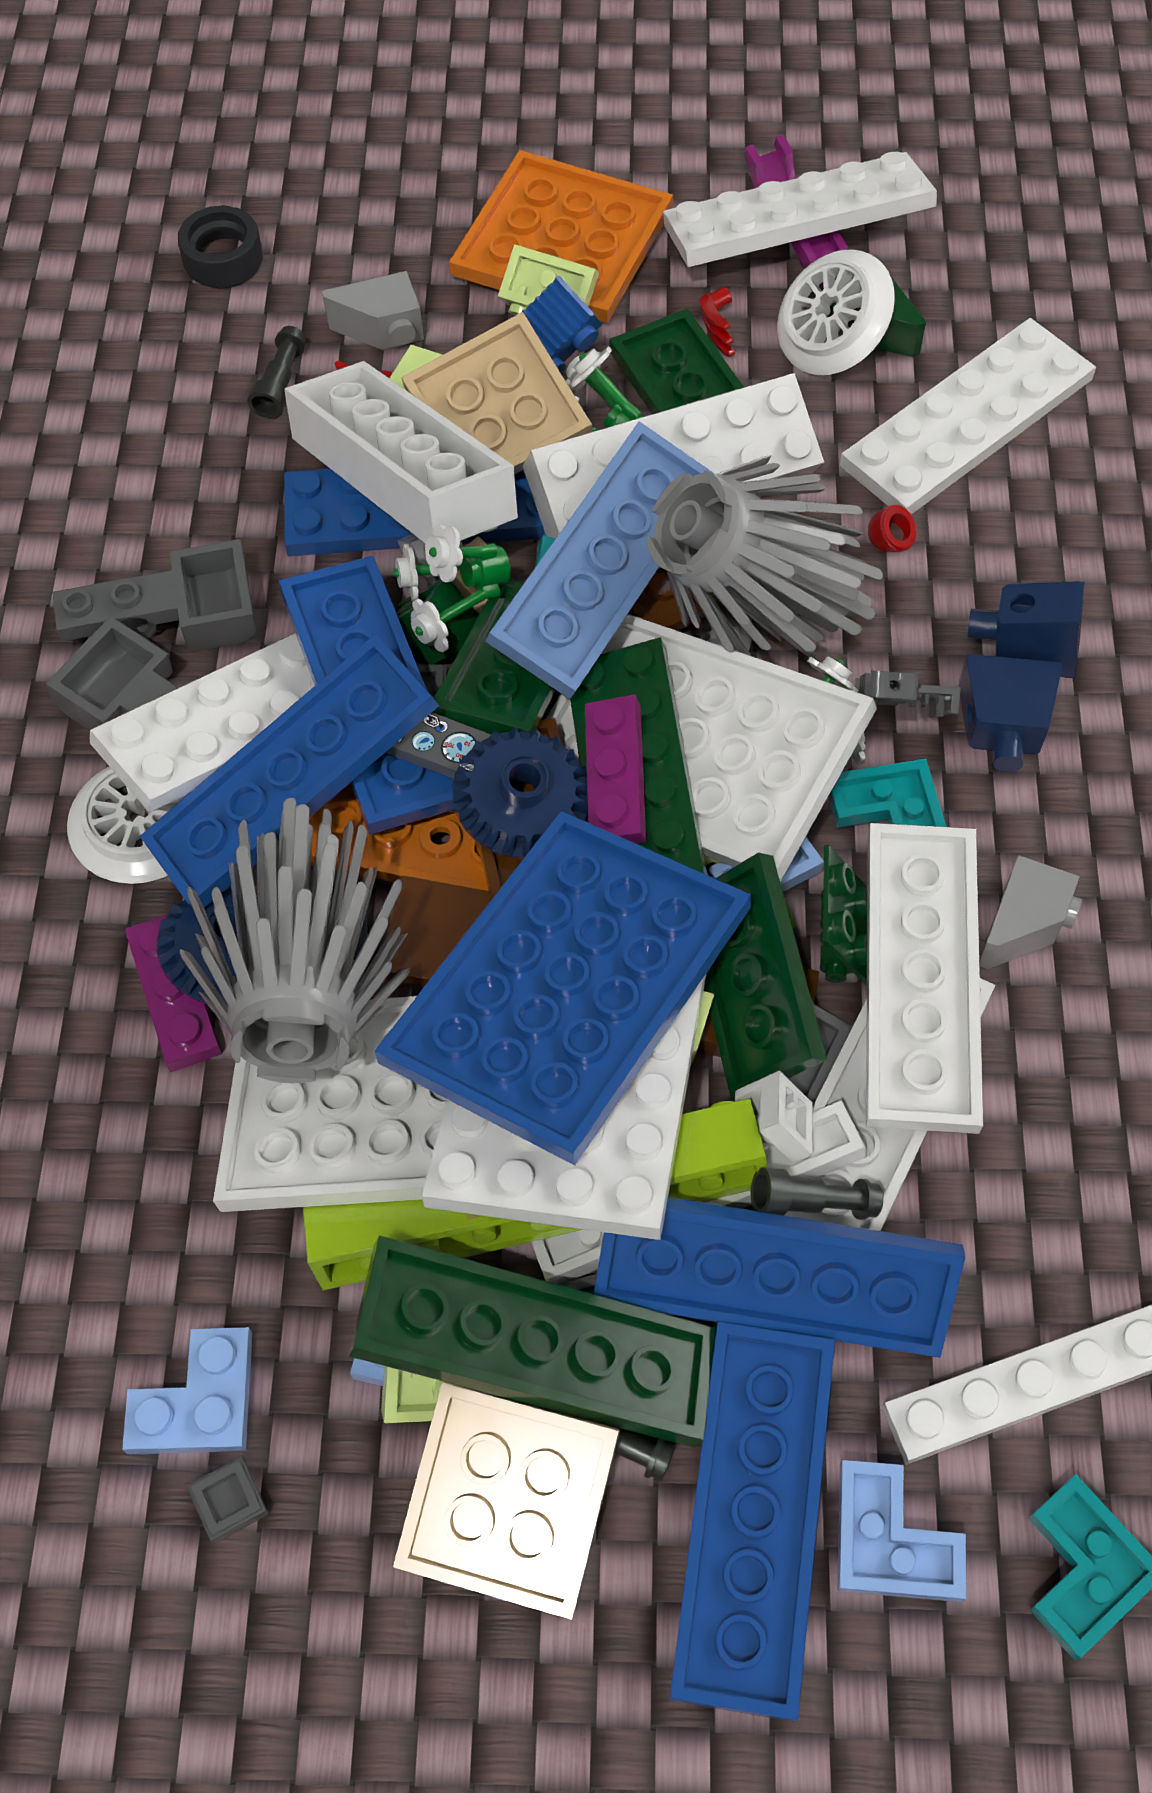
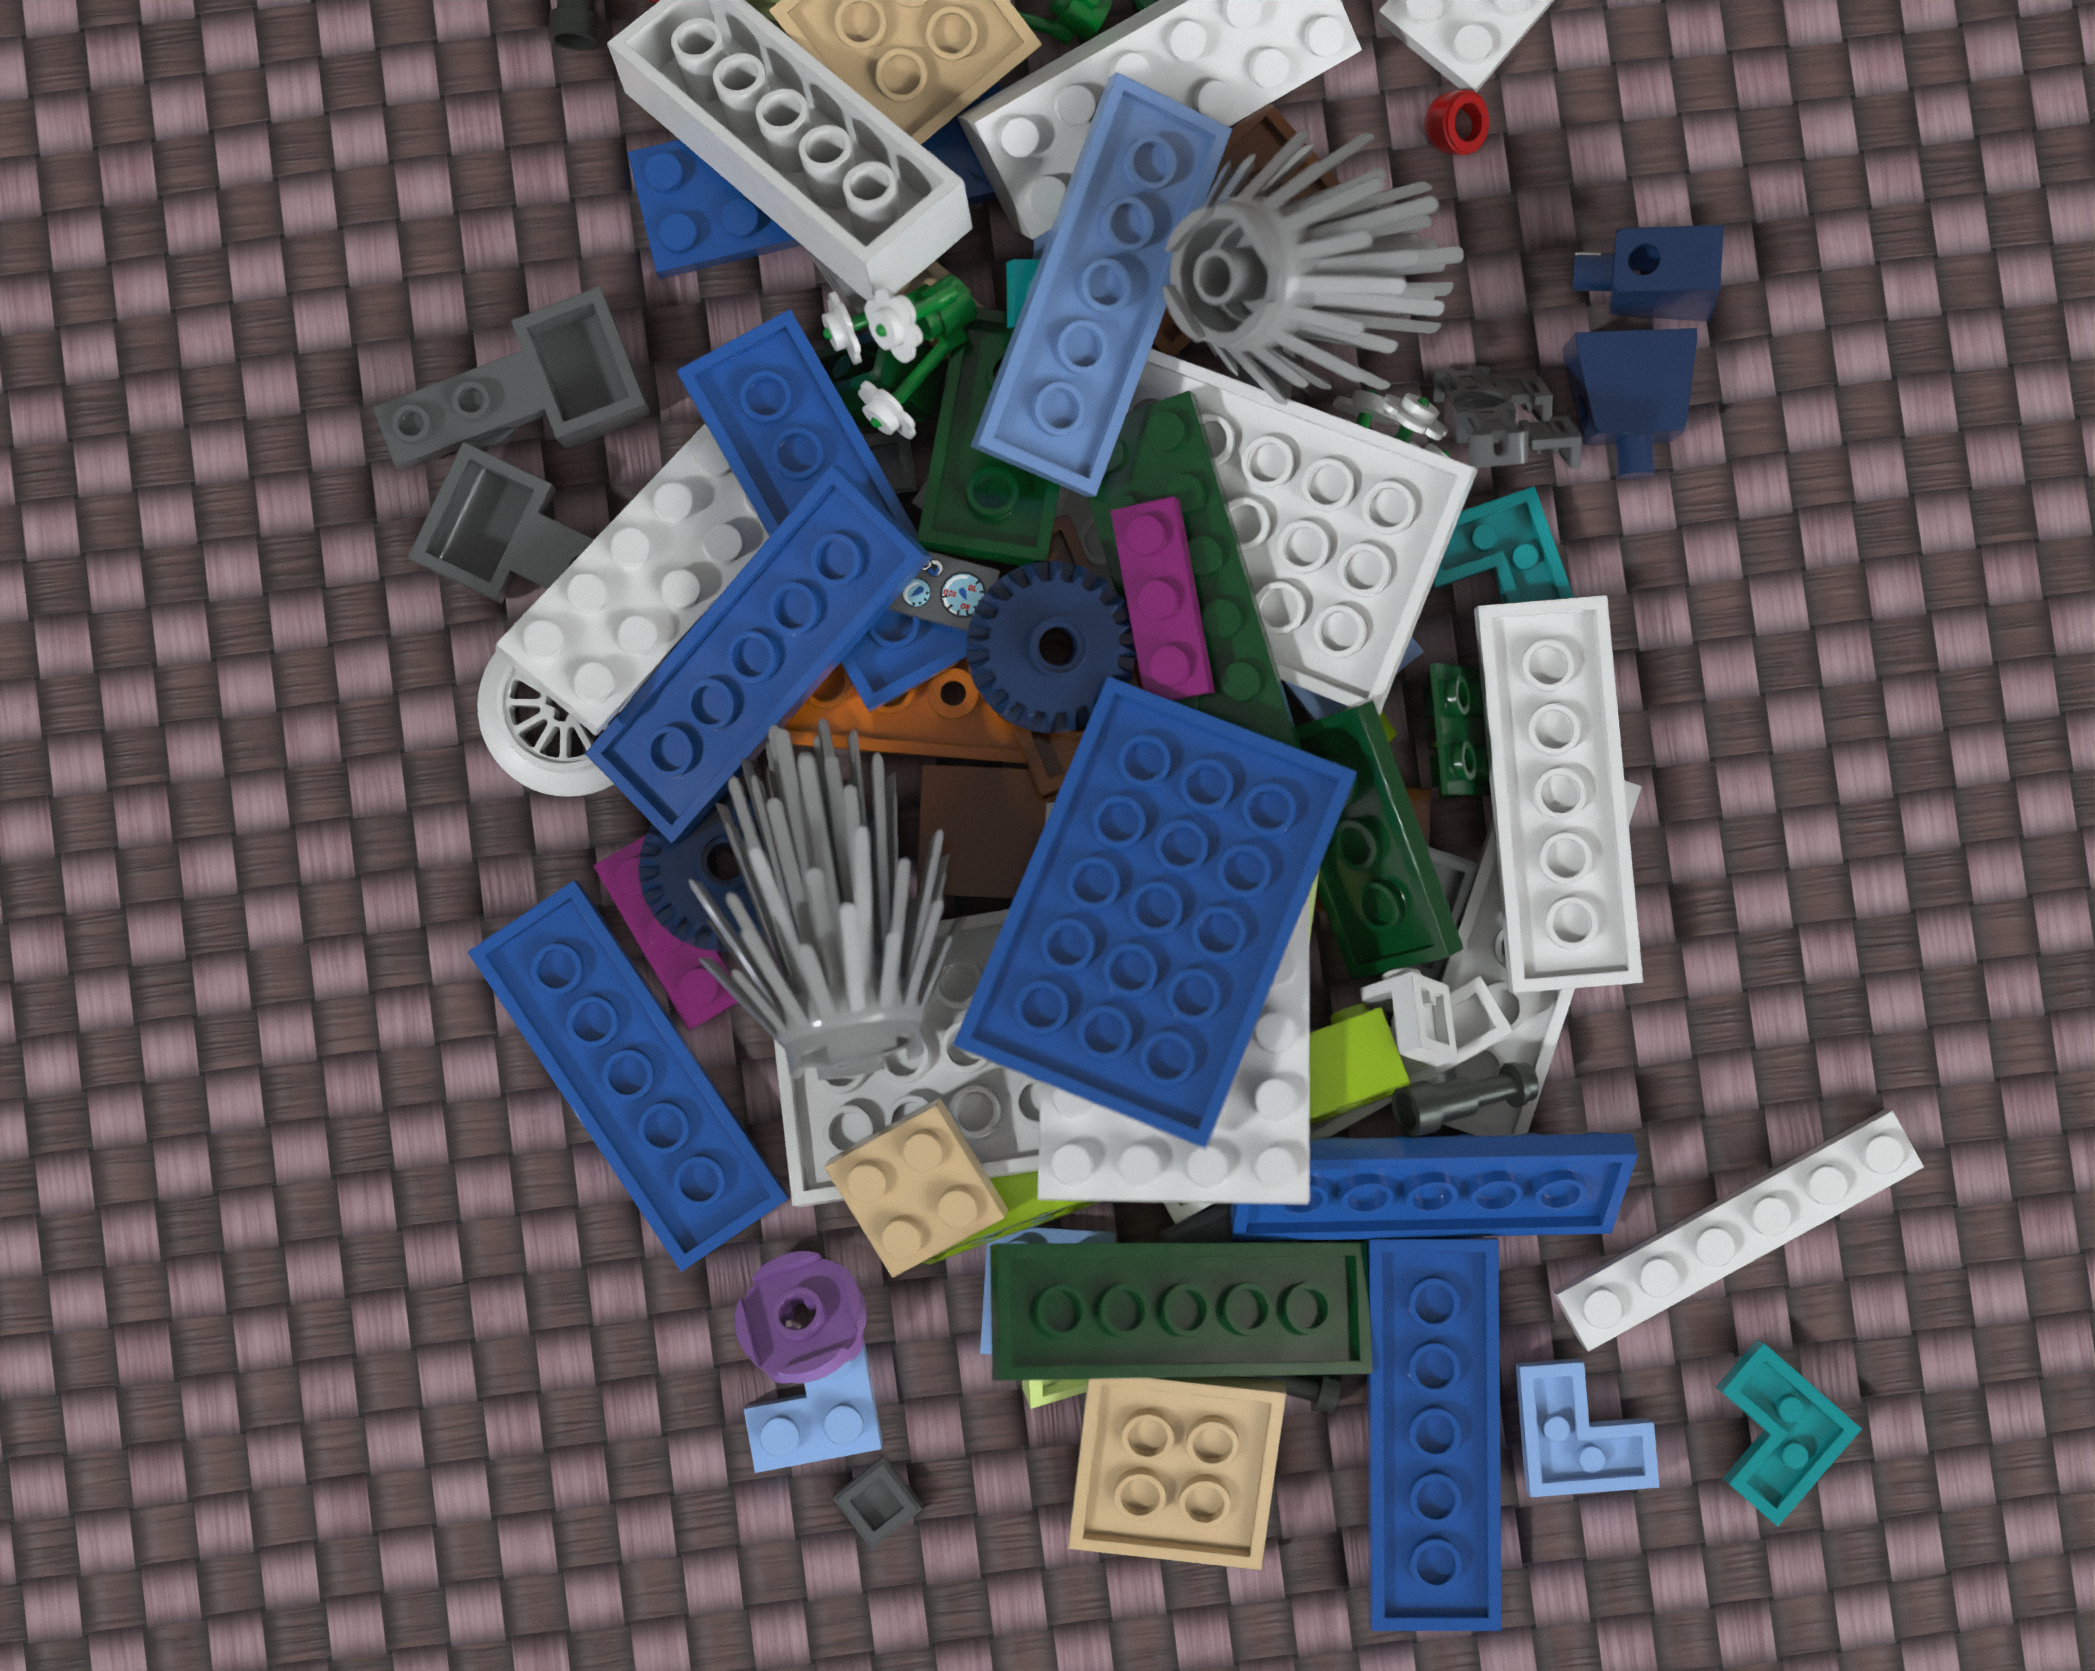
camera: 10 degrees left, 25 degrees up
light grey slope [979,855,1082,969] -> none
none -> blue plate [468,880,790,1272]
none -> medium lavender plate [734,1251,867,1384]
none -> tan plate [824,1098,1008,1278]

